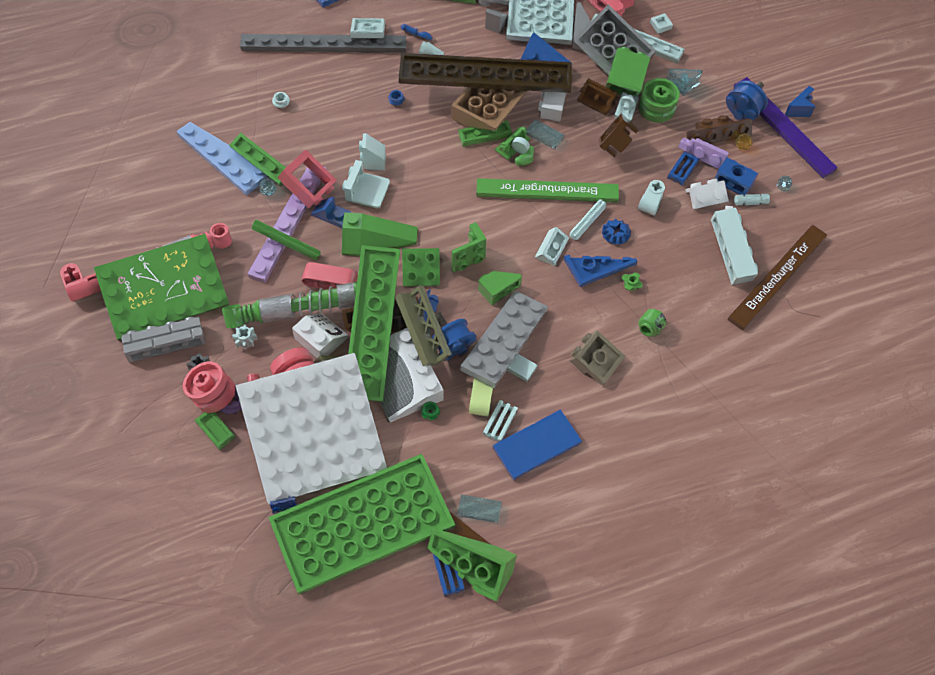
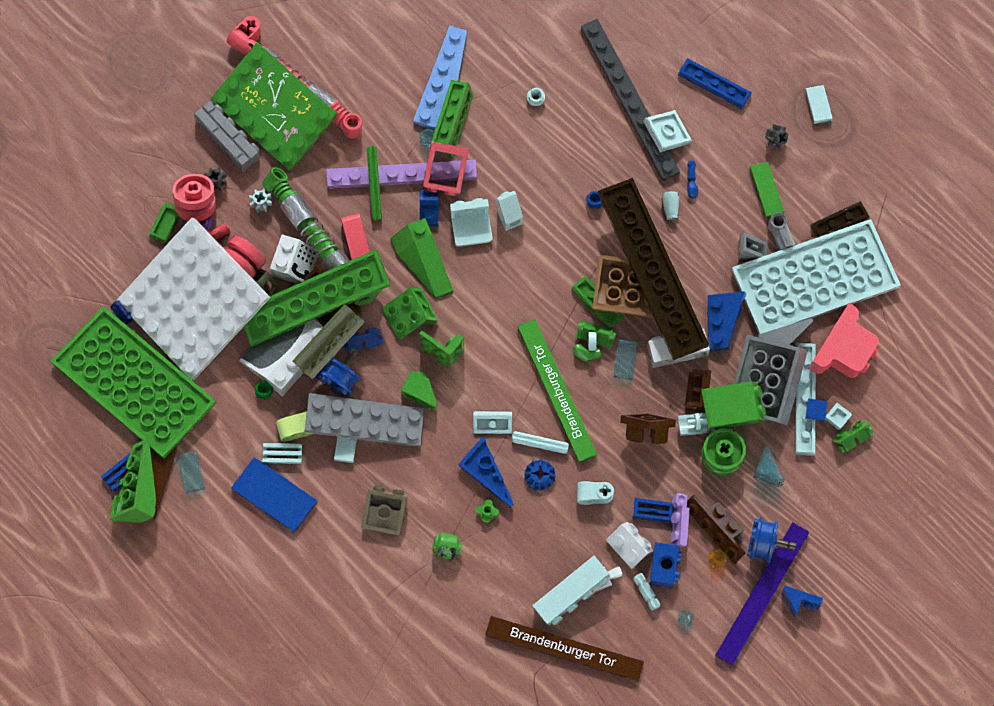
camera: 65 degrees right, 10 degrees up
none -> blue tile [805,398,827,422]
none -> bright green hinge [832,420,874,453]

